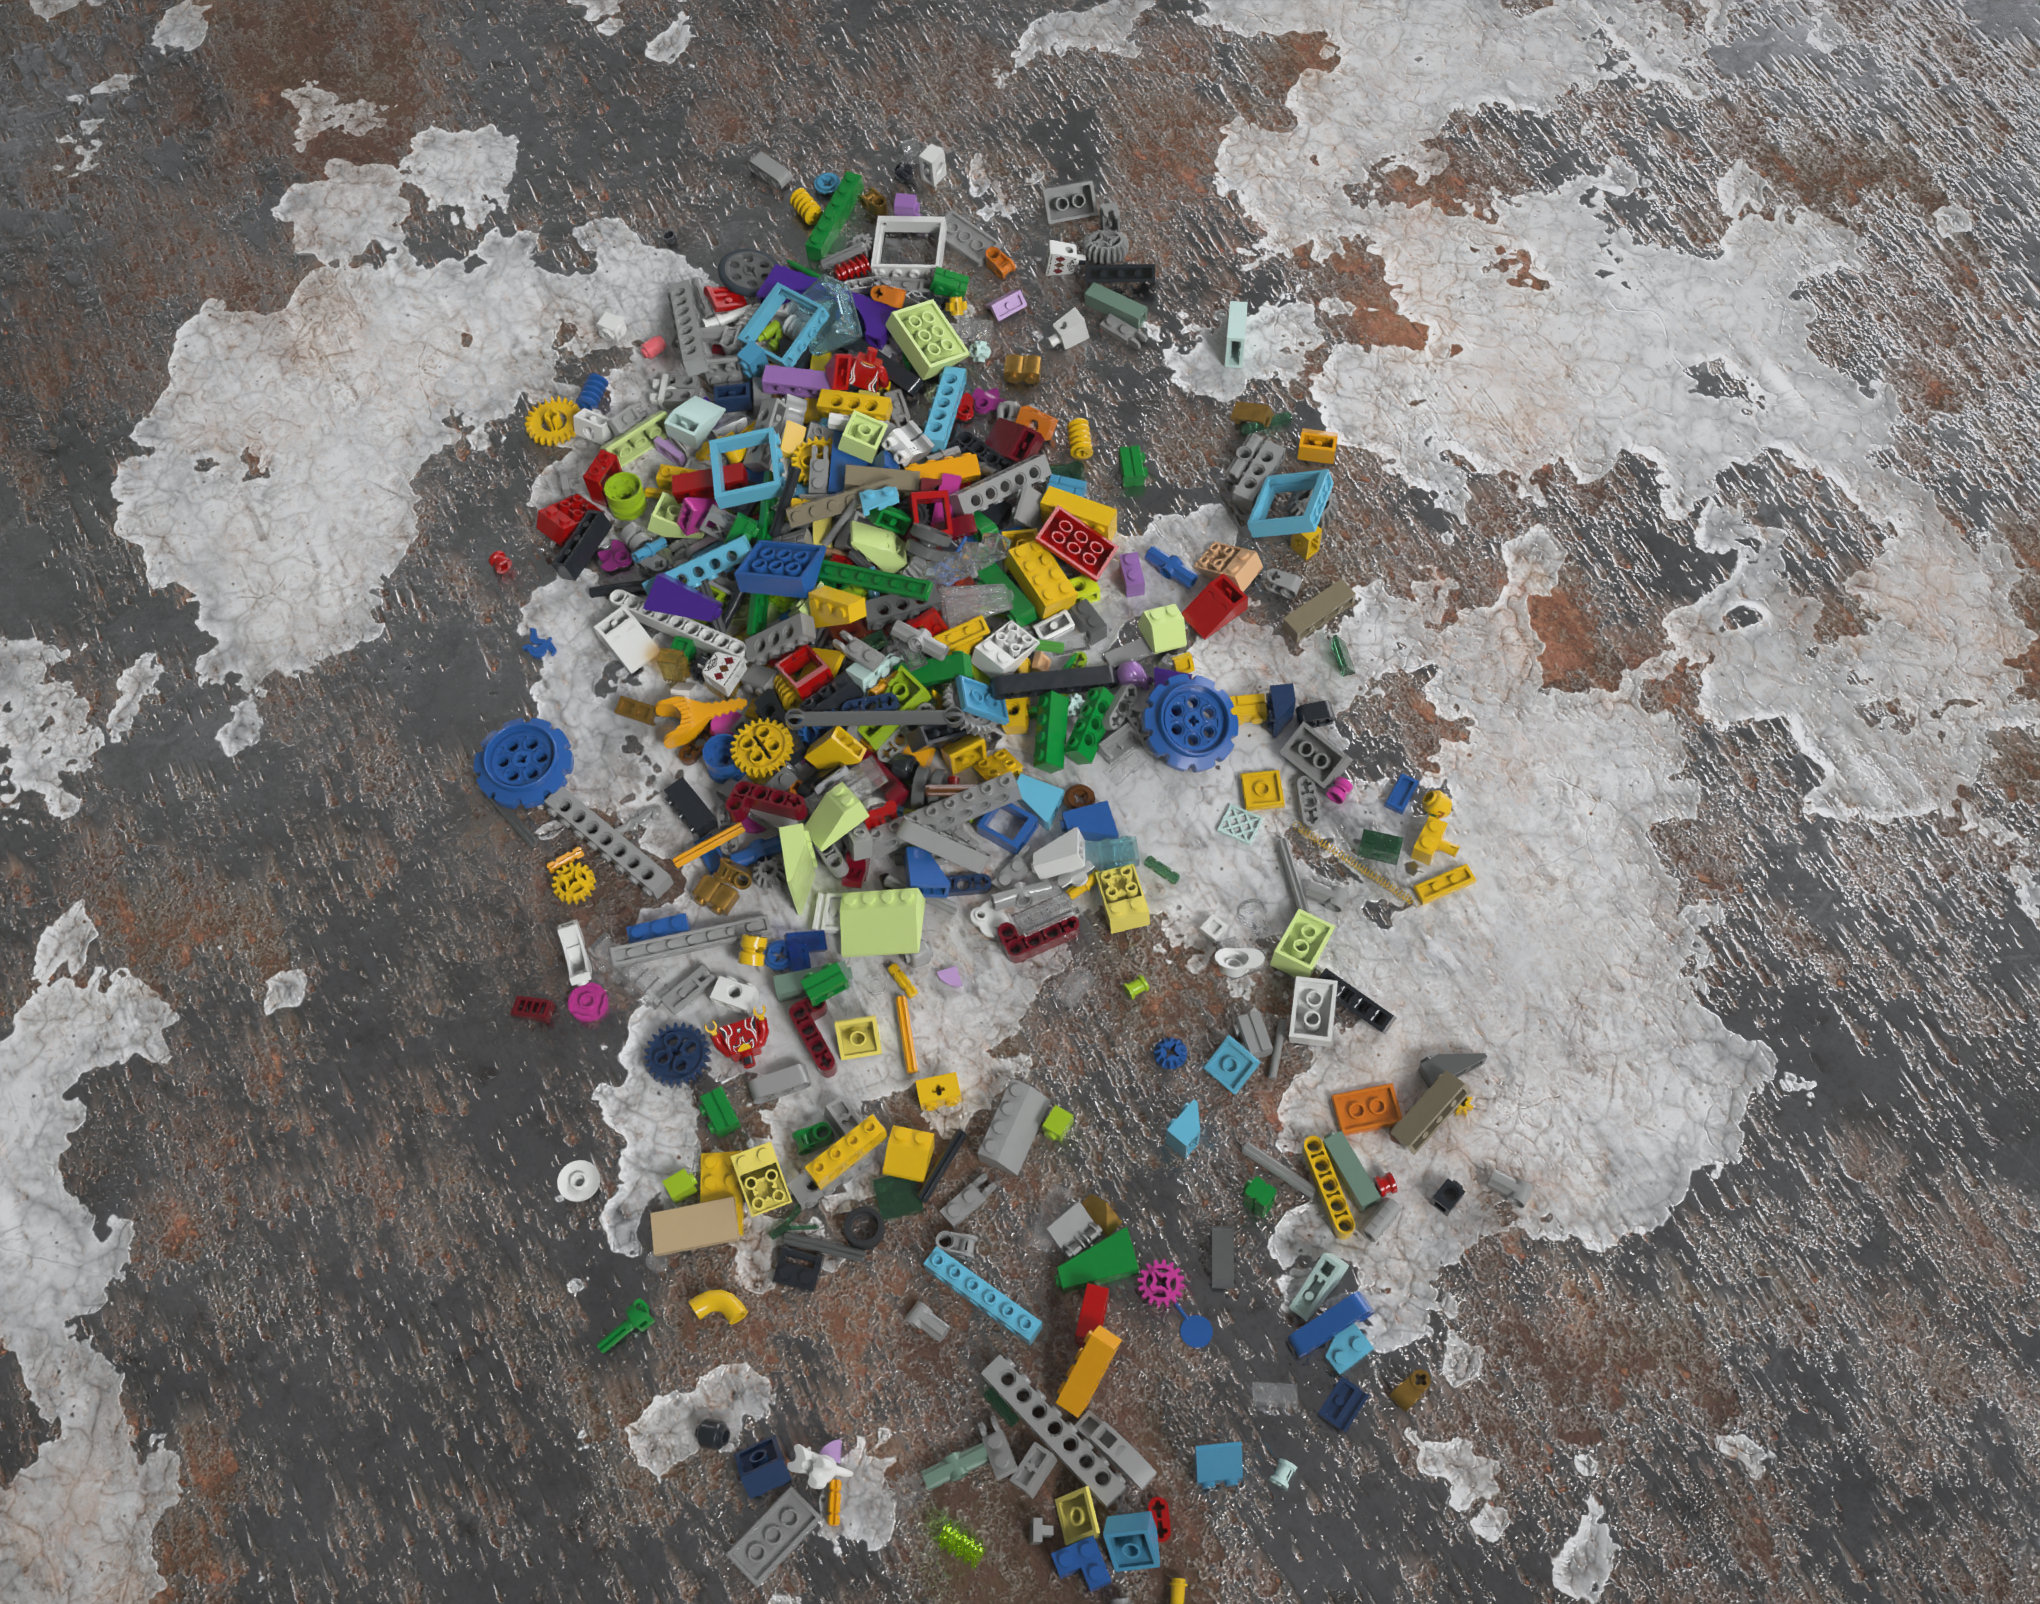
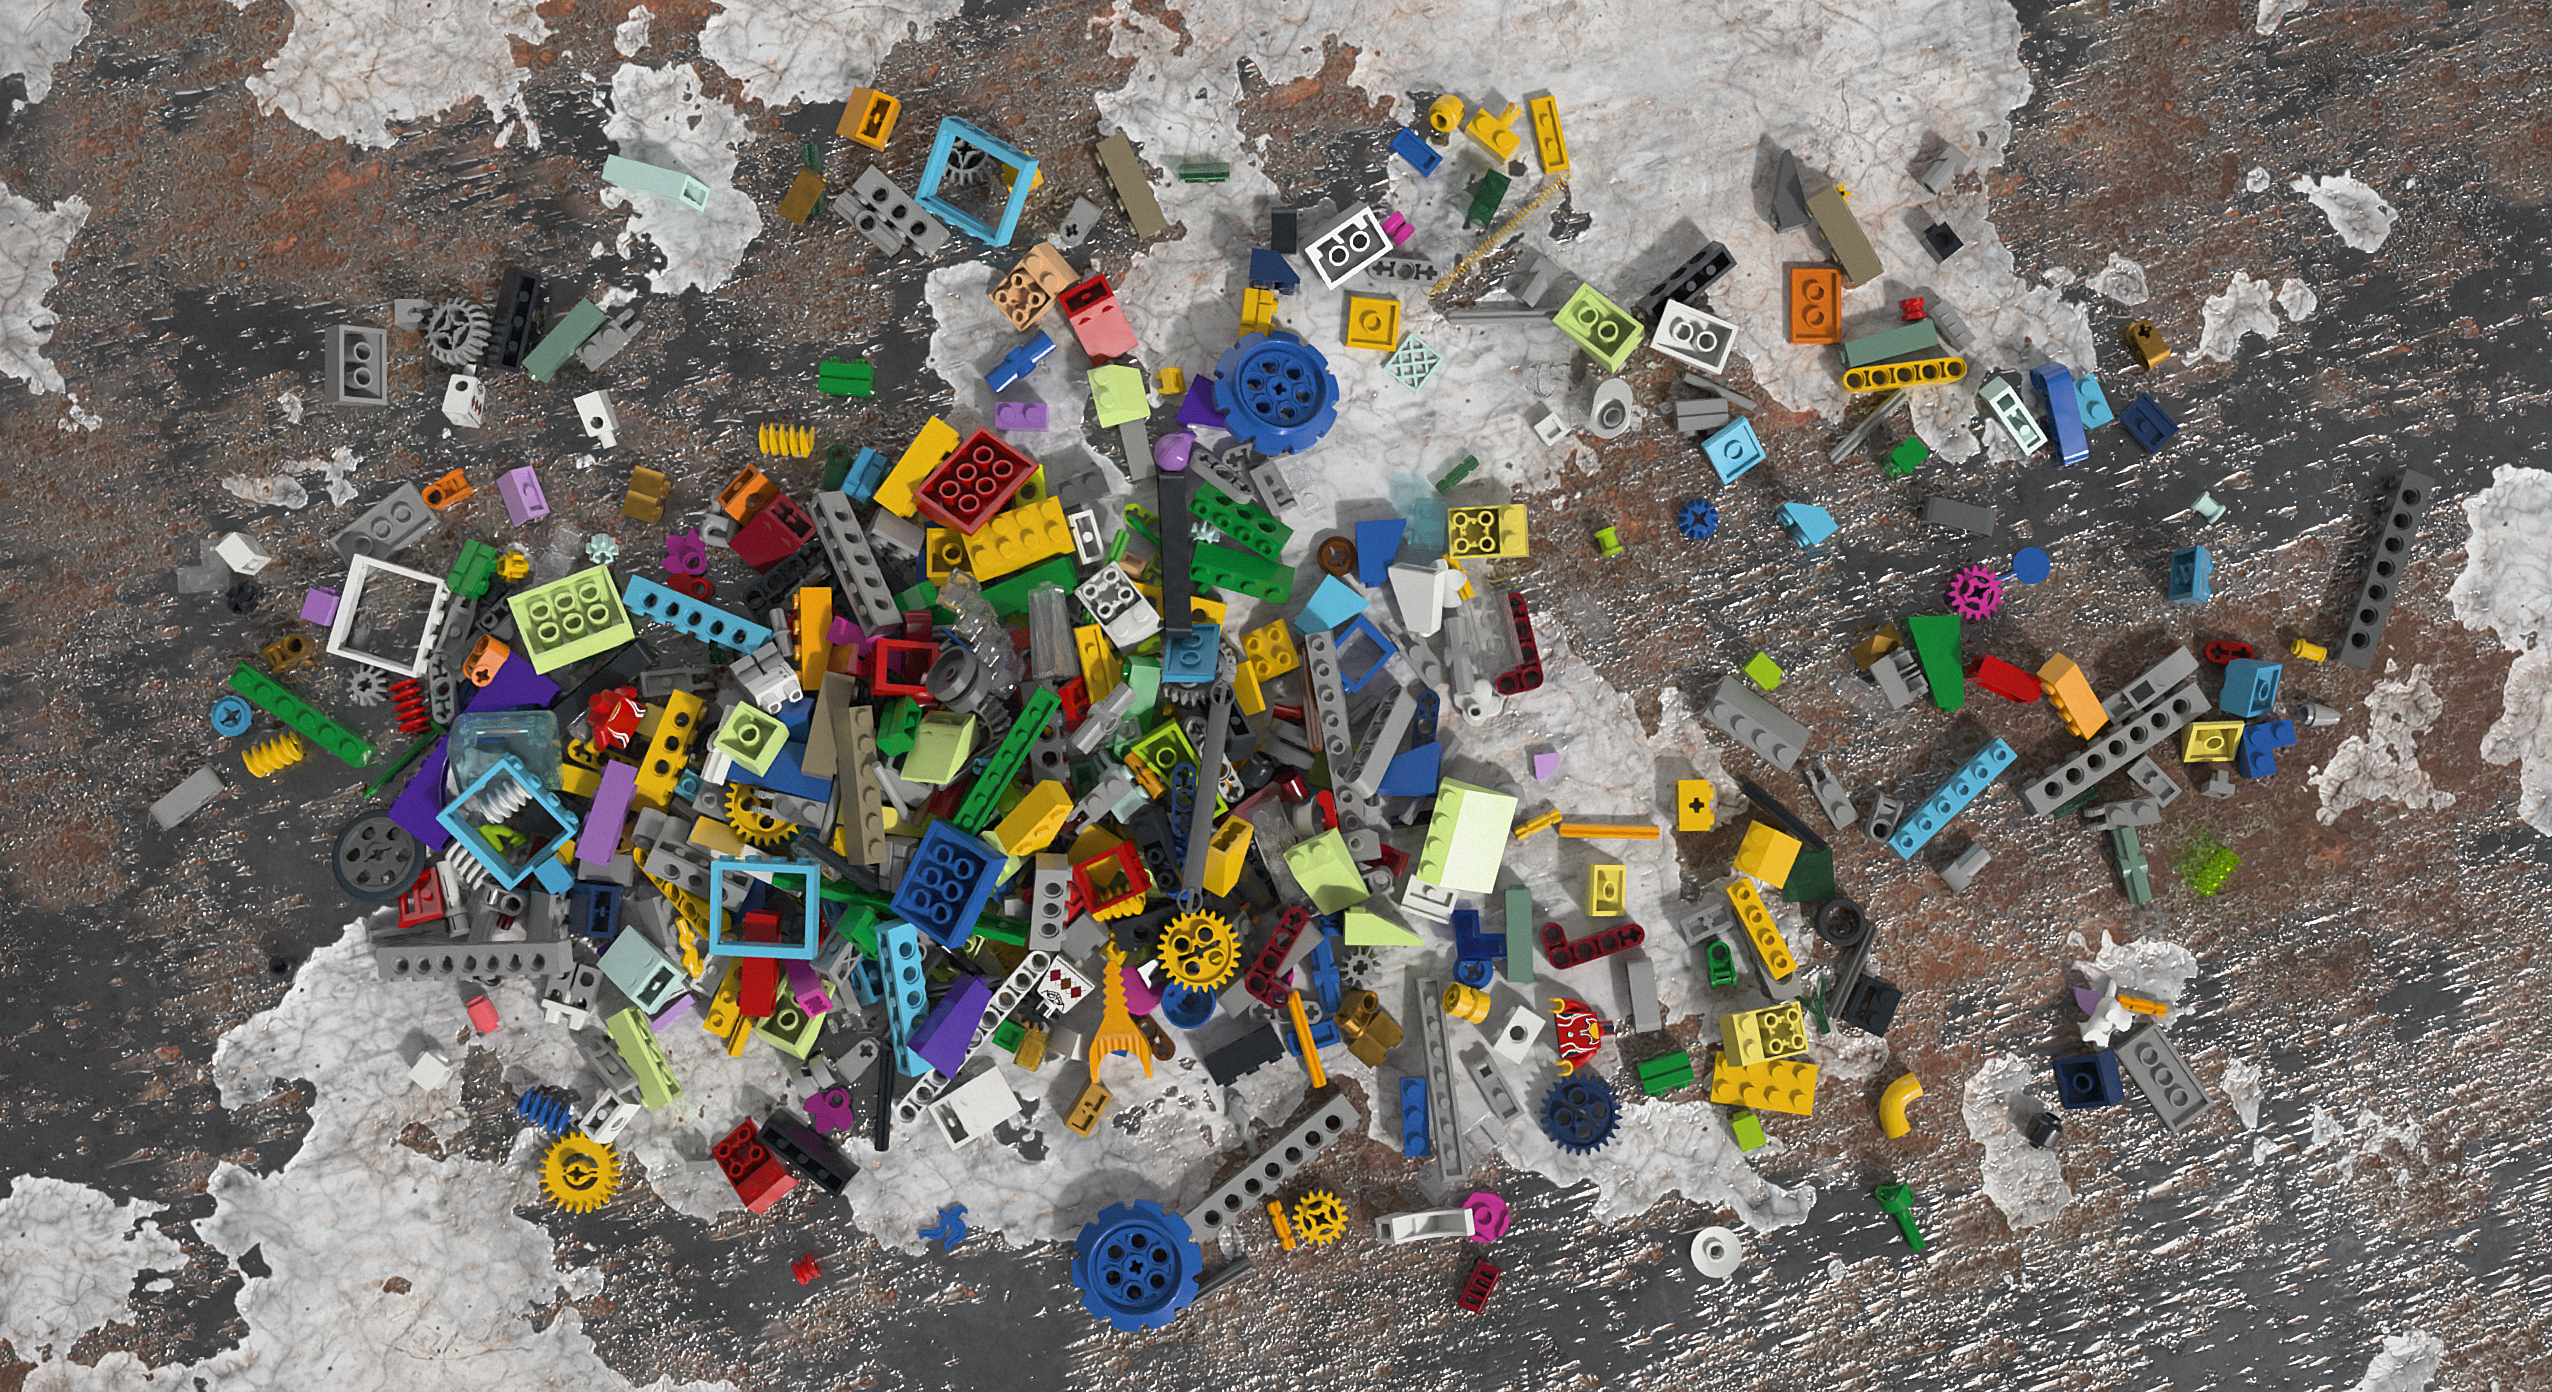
camera: 85 degrees left, 25 degrees up
red window [583,449,623,508] -> none
lime wheel [604,472,647,521] -> none
dark azure pin [631,537,668,563] -> none
tan tile [650,1197,739,1257] -> none
green brick [800,962,849,1007] -> none
tile [810,763,850,794] -> none
light grey axle [821,241,866,269] -> none
red slope [824,354,852,390] -> none
medium azure wing [859,487,899,516] -> none
clear slope [1252,1382,1298,1408] -> none

